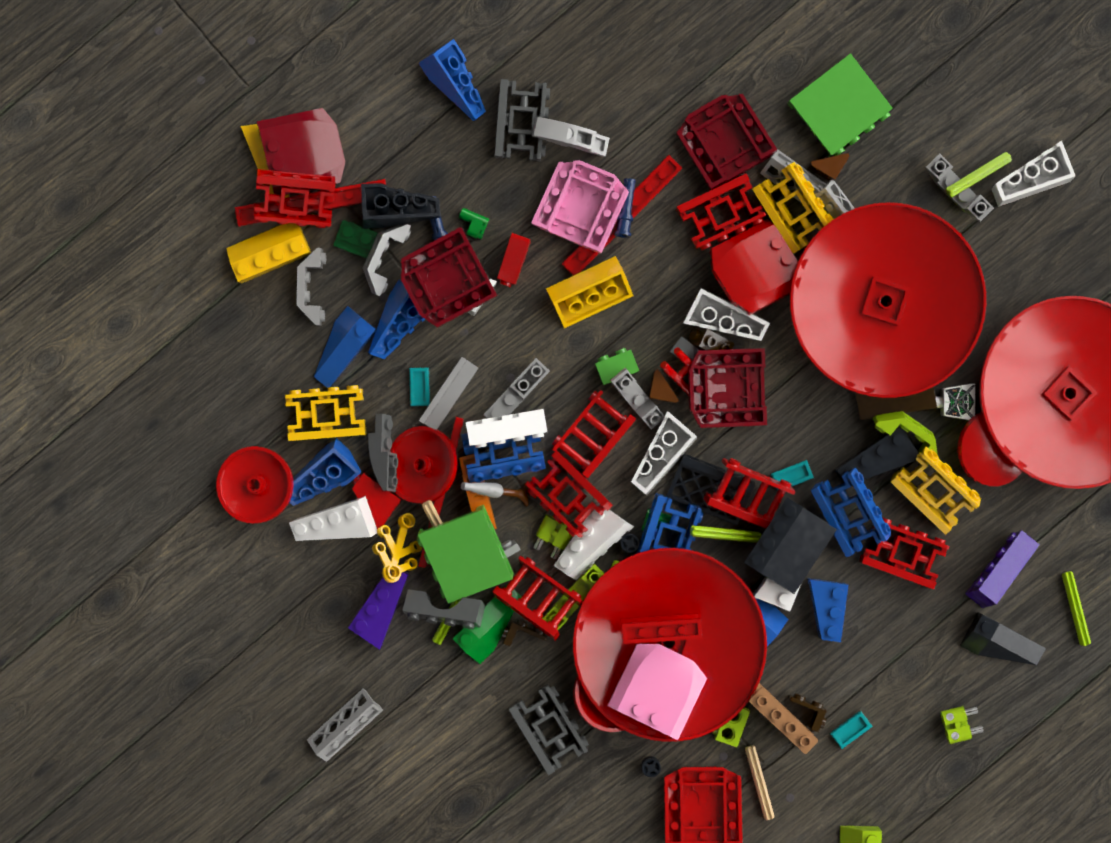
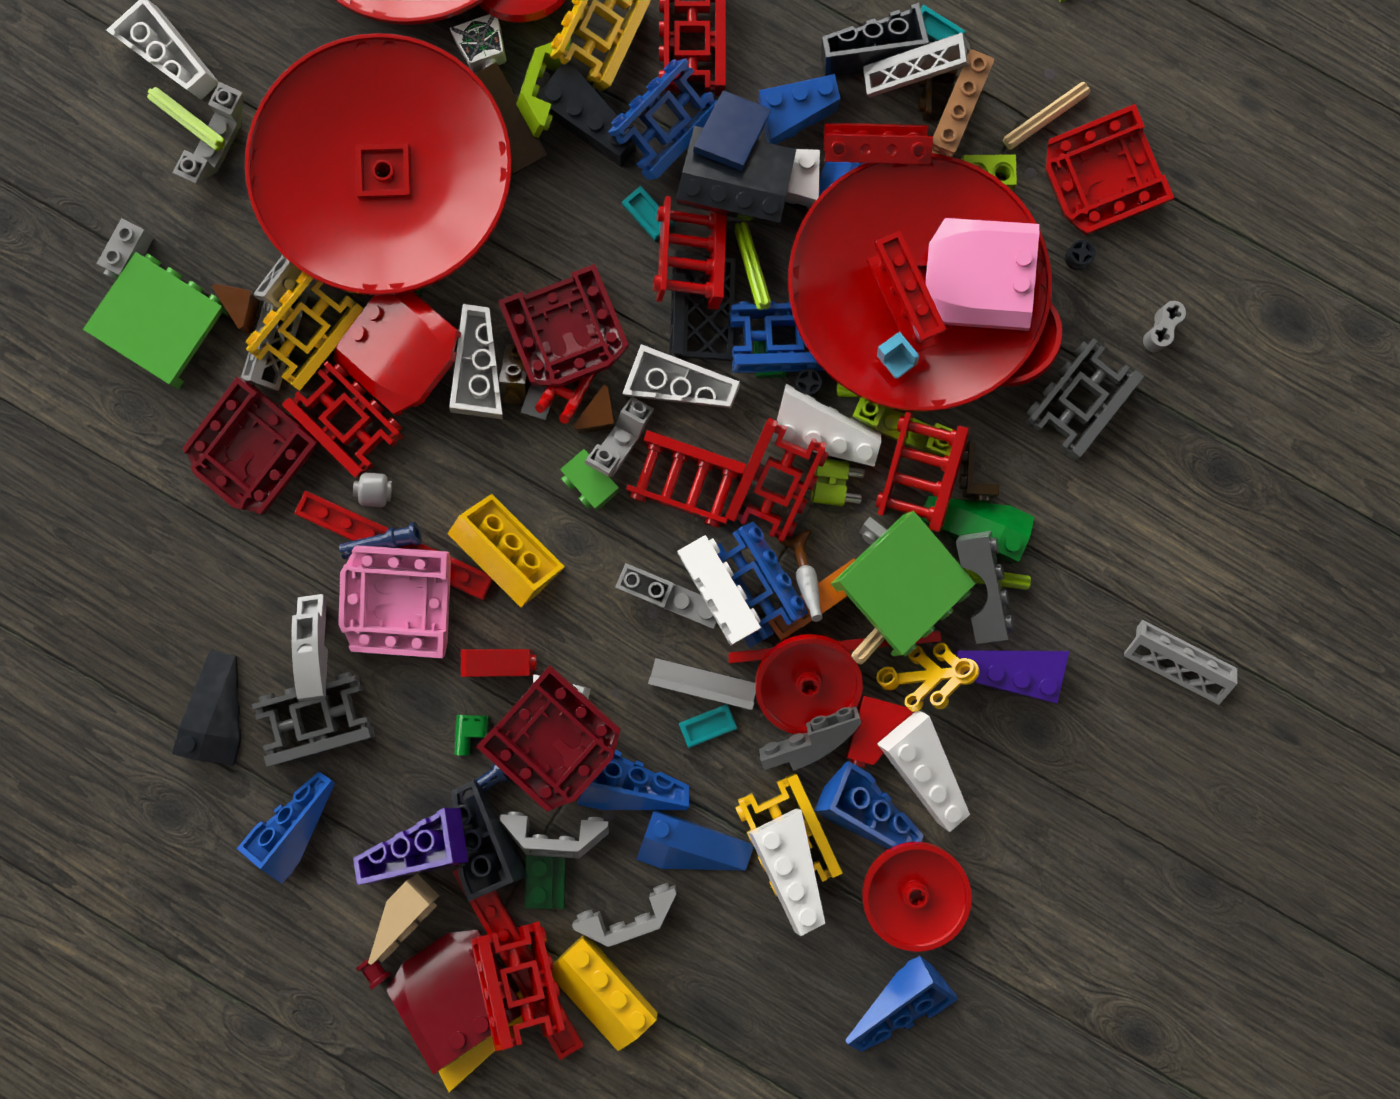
camera: 105 degrees left, 5 degrees down
none -> light grey brick [96,218,154,280]
none -> black wedge [172,650,241,765]
none -> light grey head [353,473,392,508]
none -> dark purple wedge [353,808,468,885]
none -> dark red bush [355,957,391,990]
none -> tan slope [368,874,439,965]
none -> dark blue tile [693,91,771,171]
none -> white wedge [748,809,825,936]
none -> black wedge [821,3,929,77]
none -> red fence [823,123,933,164]
none -> blue wedge [846,956,958,1052]
none -> light grey fence [863,33,971,98]
none -> medium azure panel [877,331,919,379]
none -> light grey axle [1143,301,1186,352]

